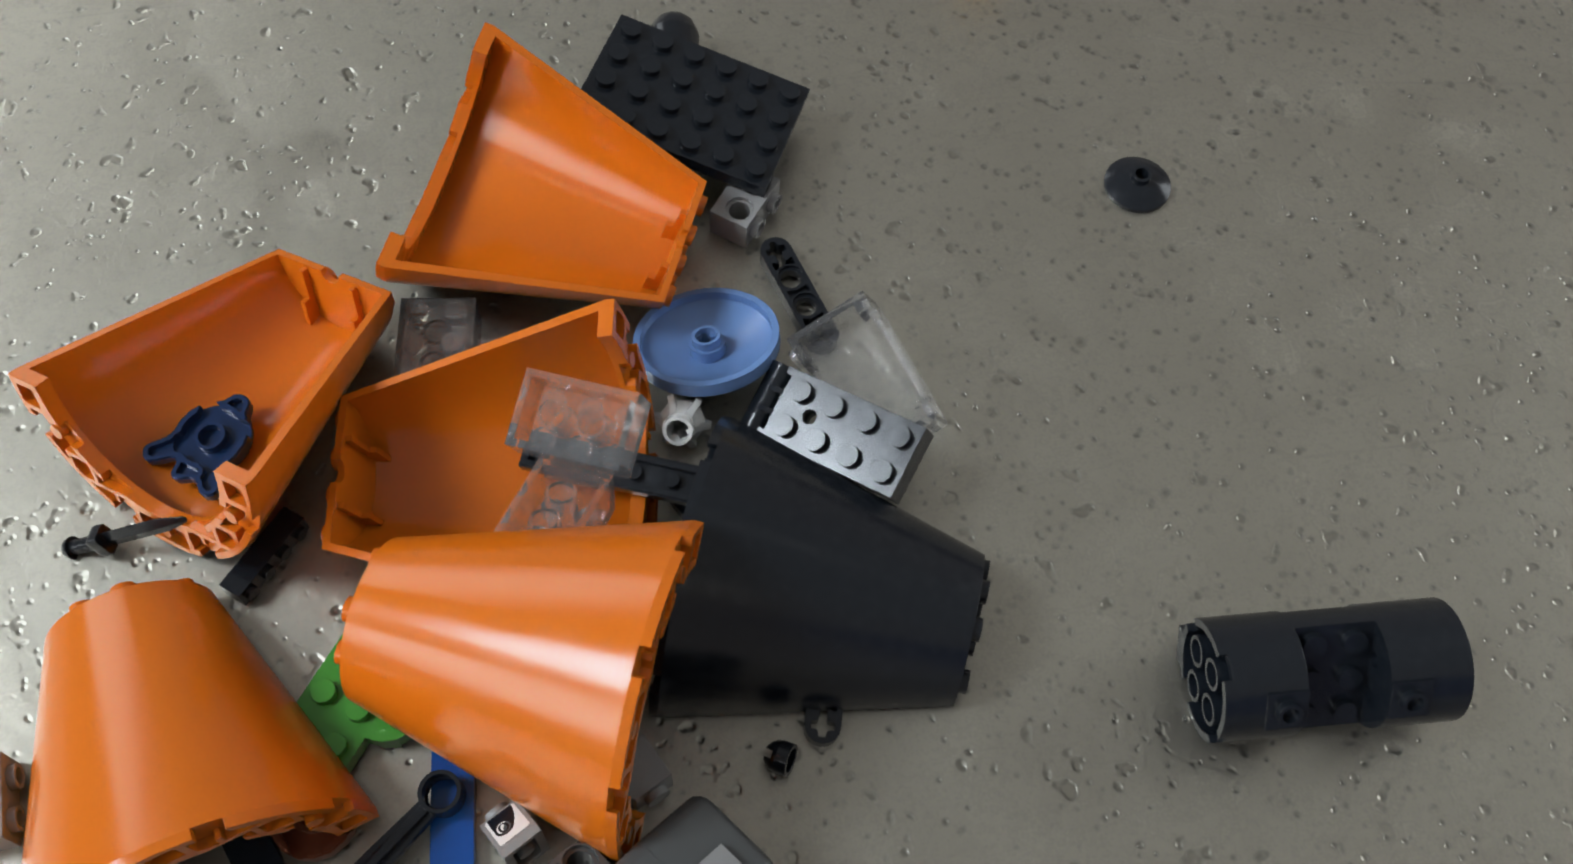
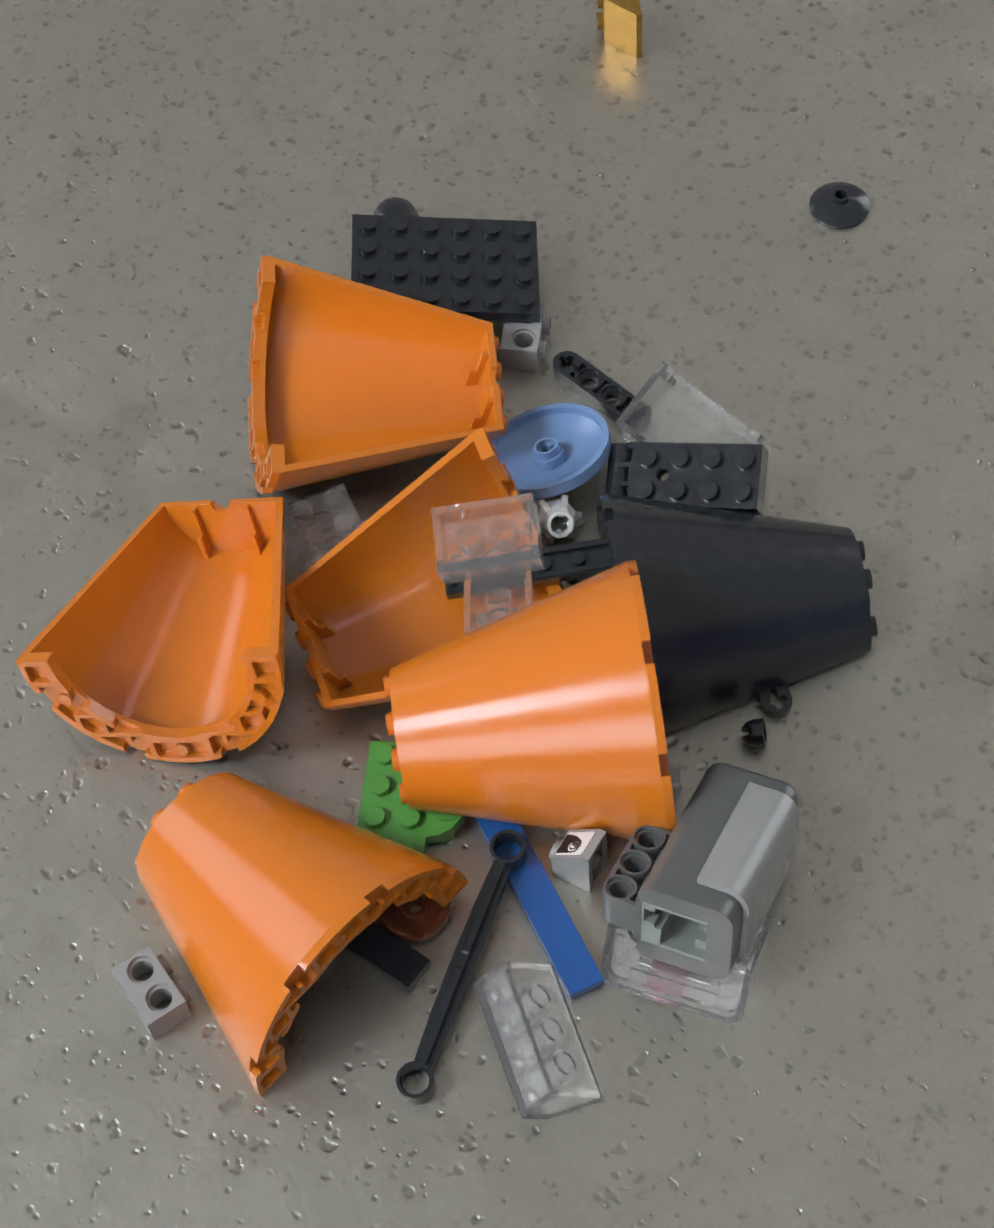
camera: 10 degrees left, 5 degrees down
black sword [61,516,188,560] -> none
dark blue tile [143,394,254,501] -> none
black piece [219,506,310,606] -> none

